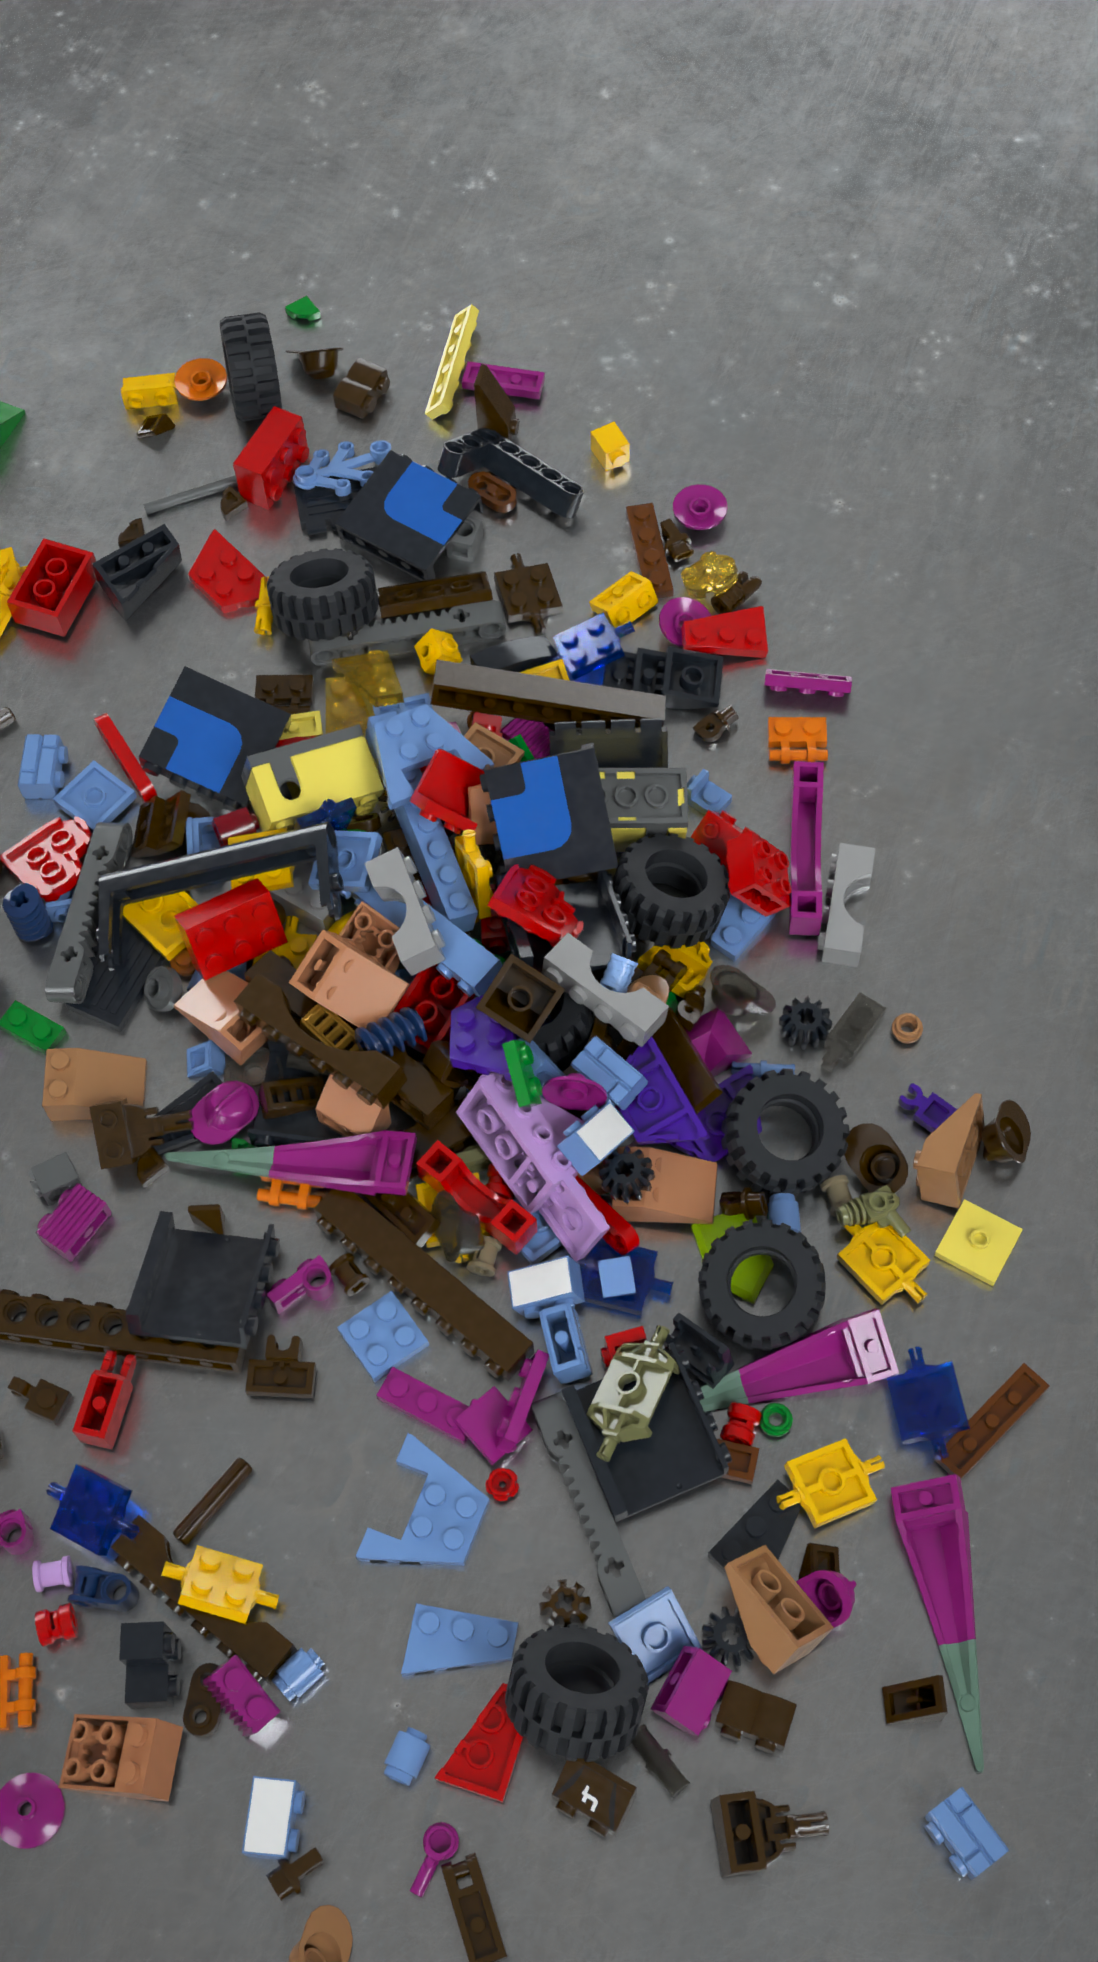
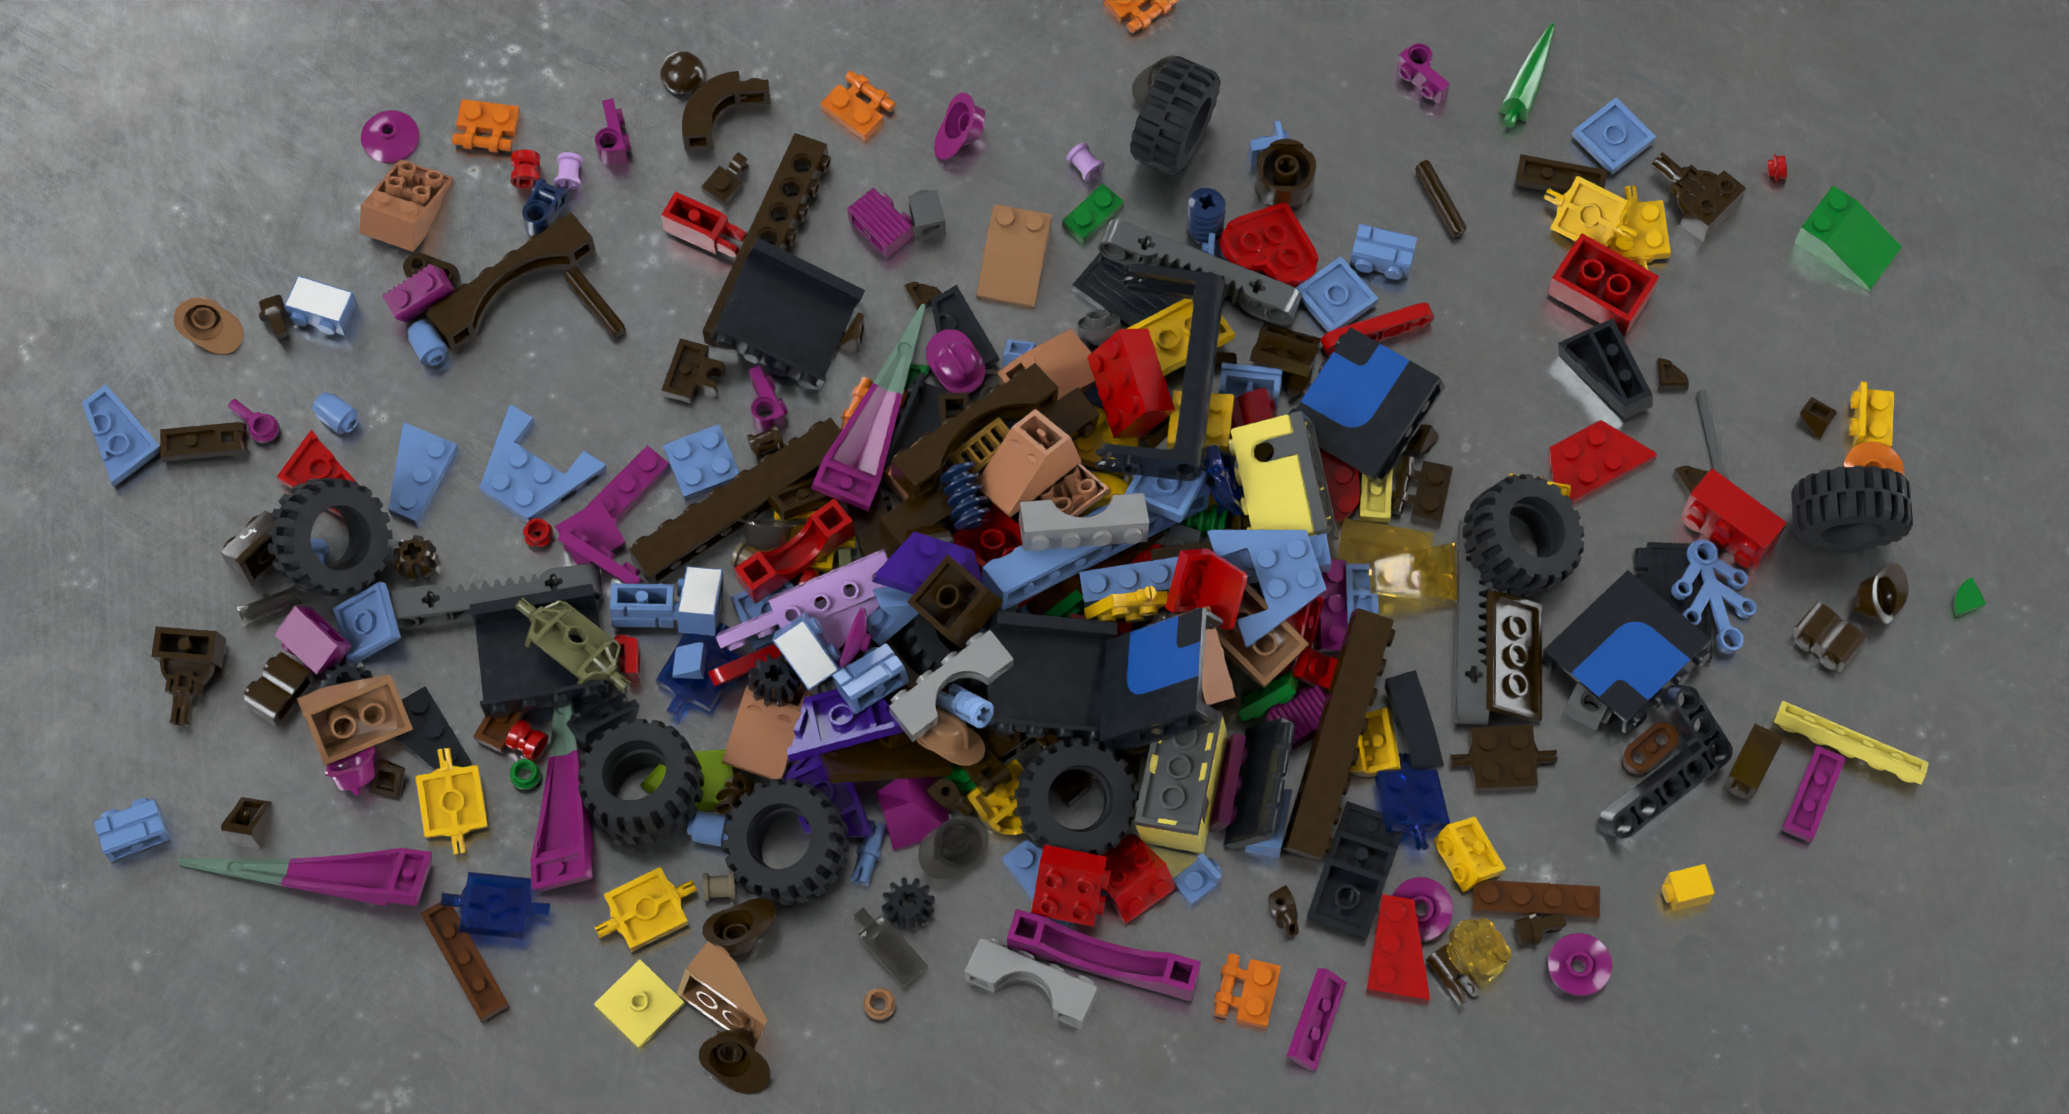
camera: 100 degrees right, 5 degrees up
clear blue plate [46,1464,139,1556] -> none
dark brown brick [89,1098,194,1170] -> none
black brick [119,1621,181,1709] -> none
yellow plate [161,1545,280,1624] -> none
yellow brick [414,628,463,675] -> none
red plate [487,864,584,947] -> none
green plate [502,1040,542,1107] -> none
olive piece [835,1185,912,1238] -> none
dark purple plate [898,1083,957,1133] -> none

